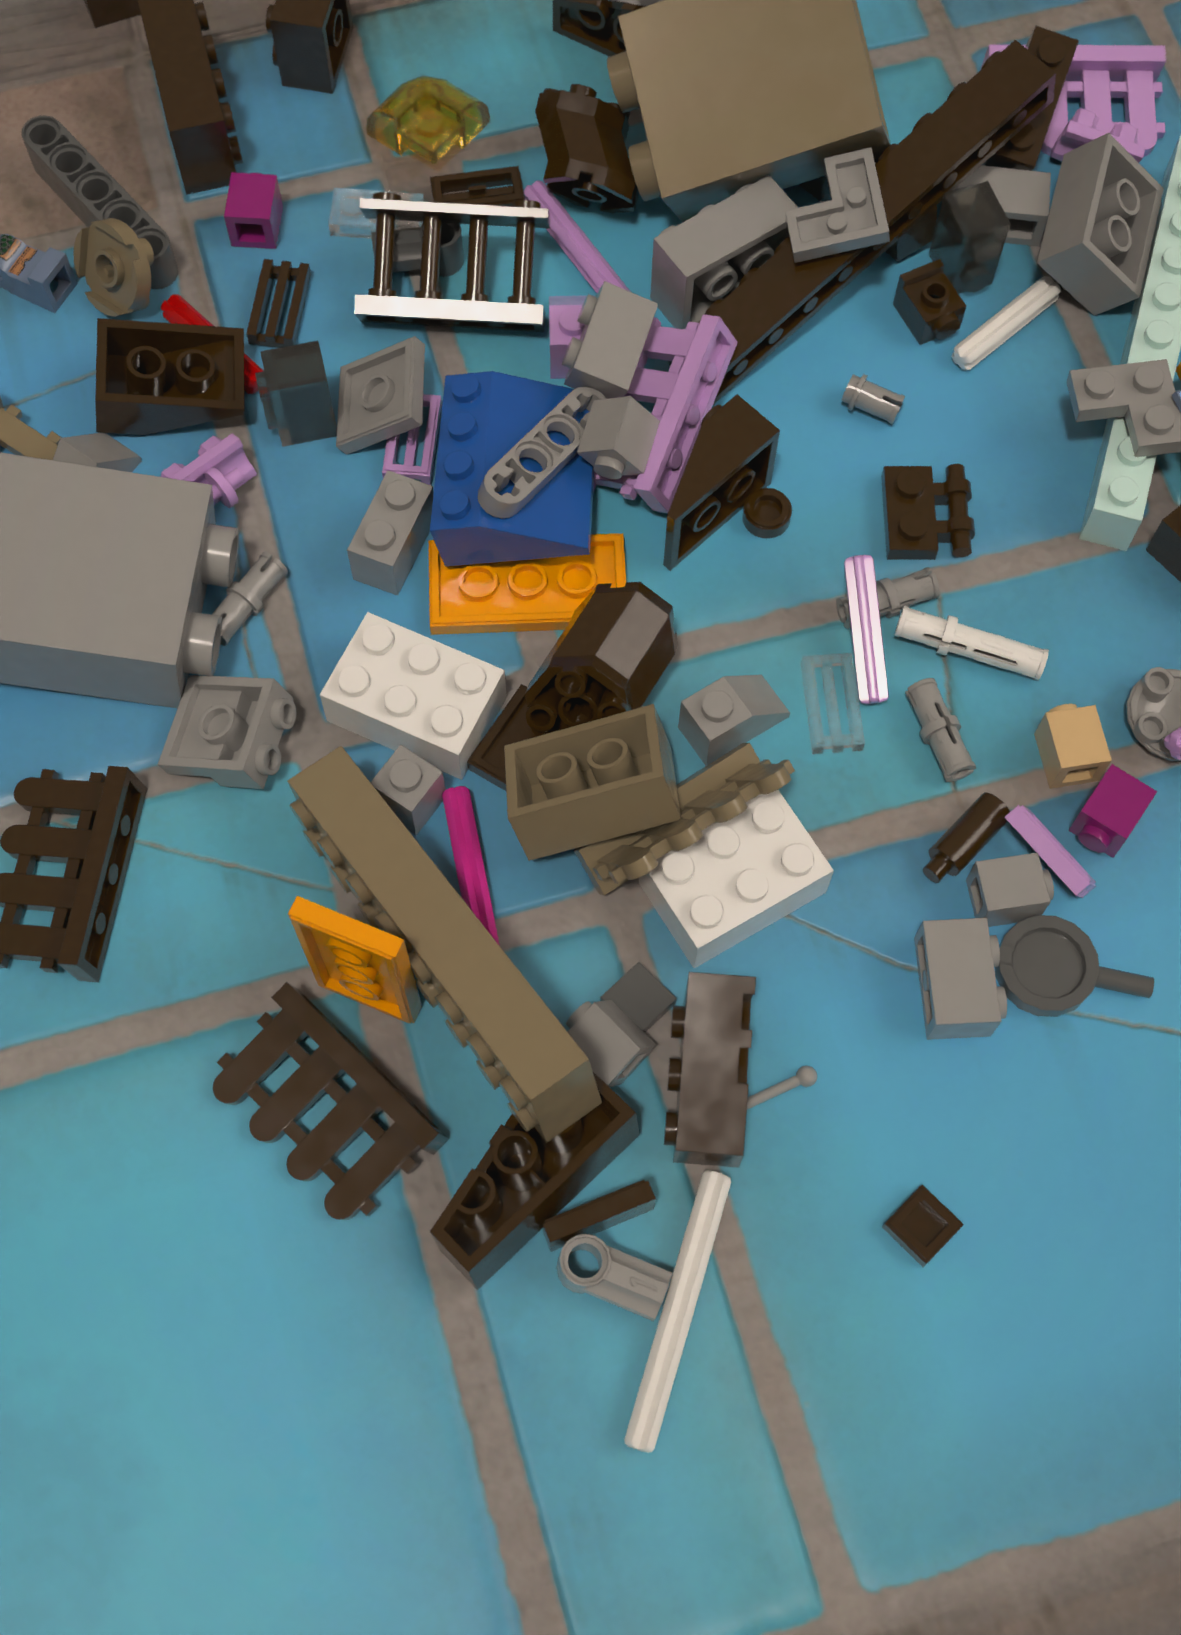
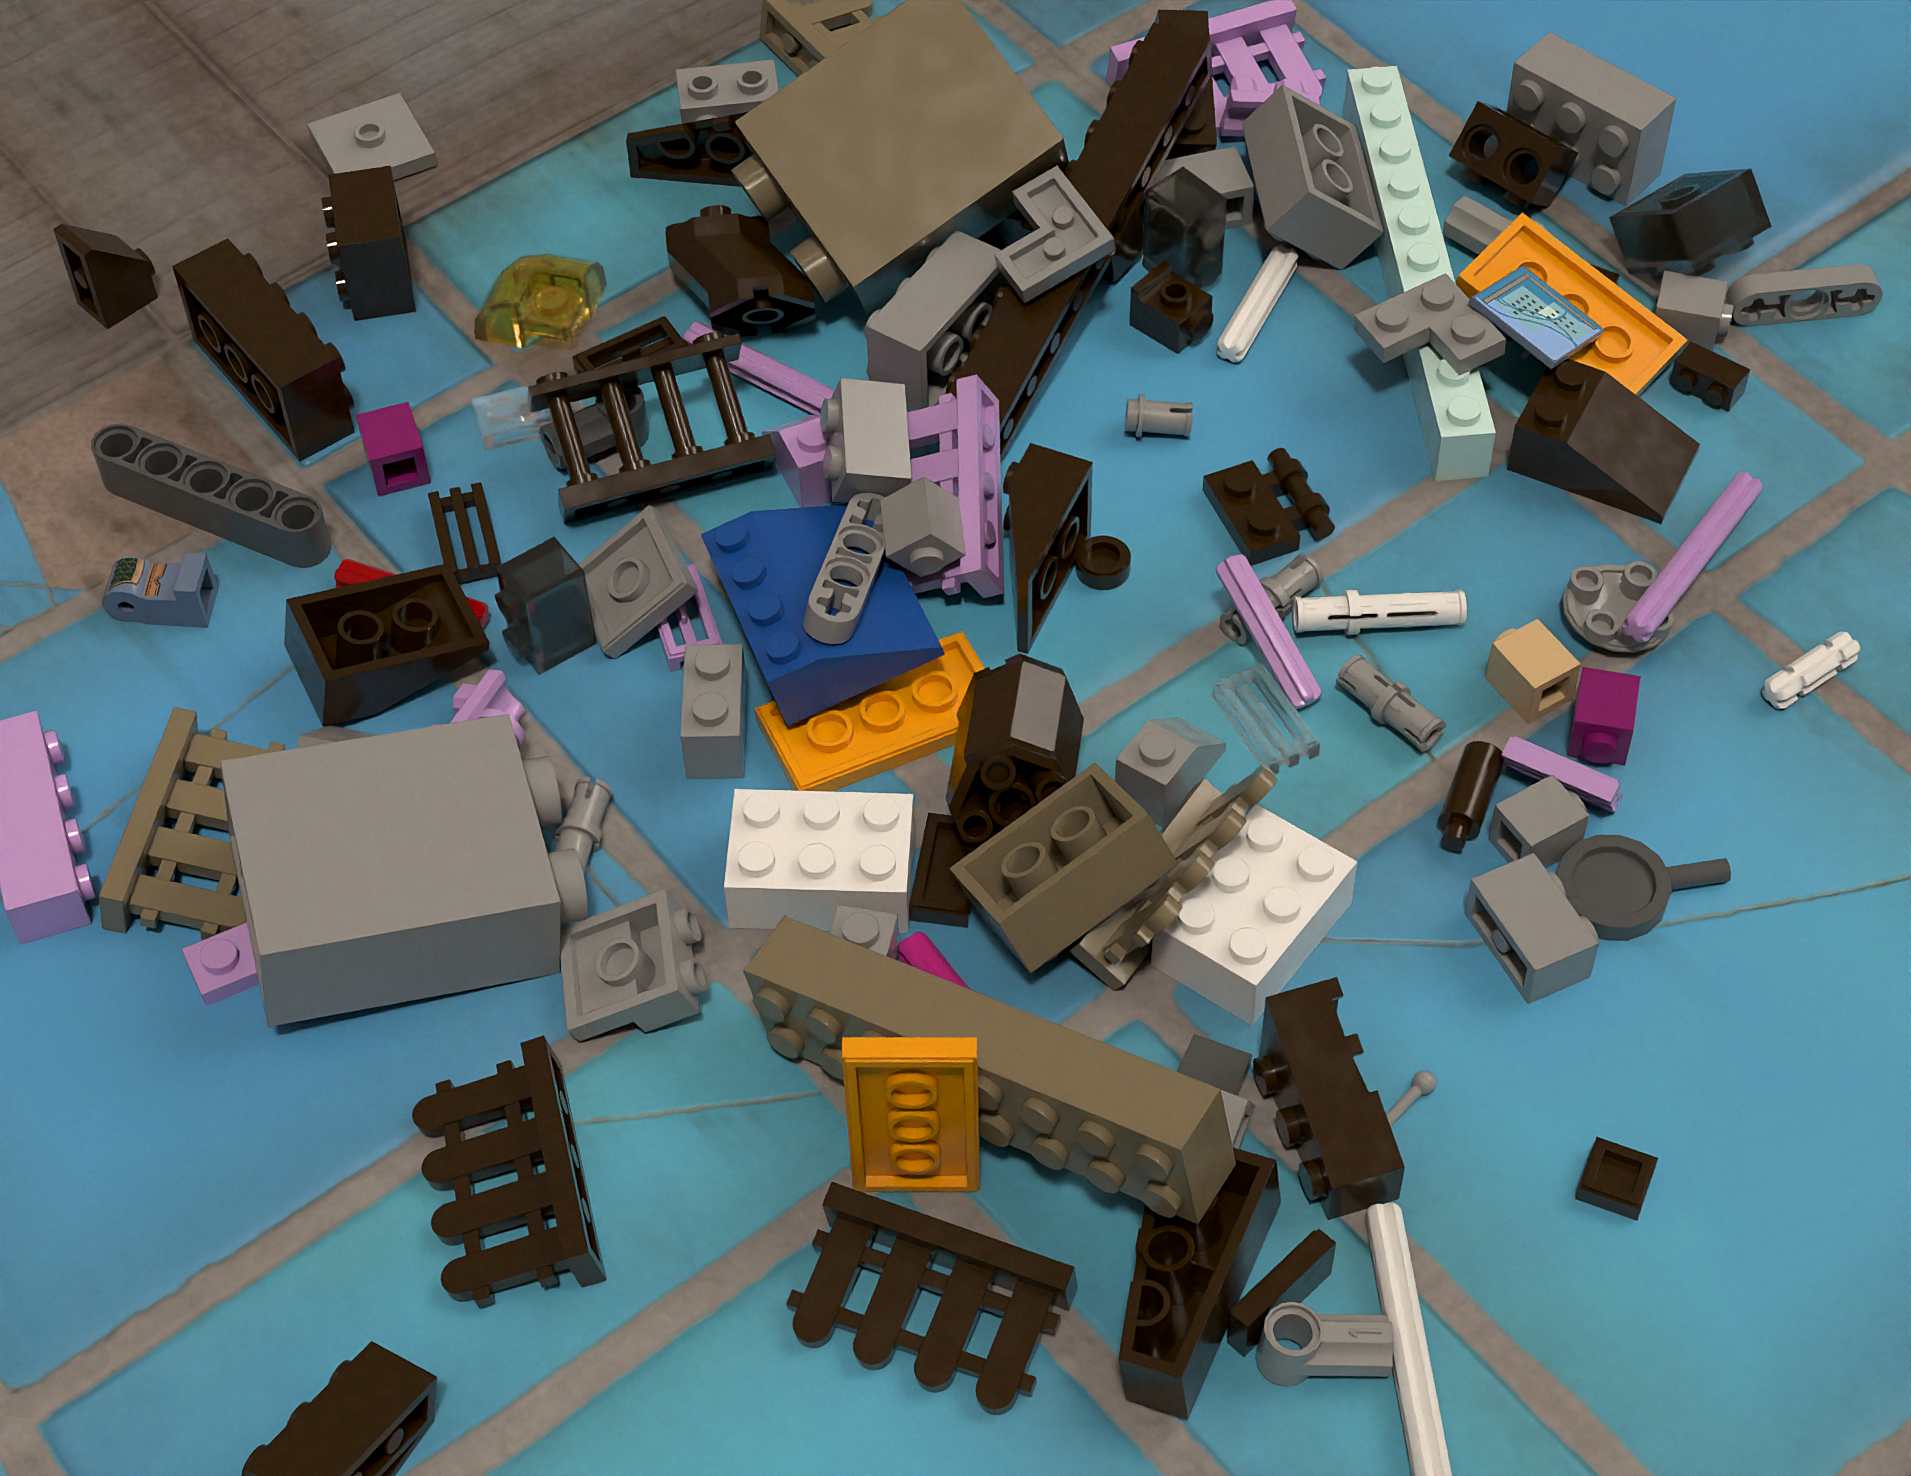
camera: 20 degrees left, 15 degrees down
dark tan plate [74,218,154,317] -> none

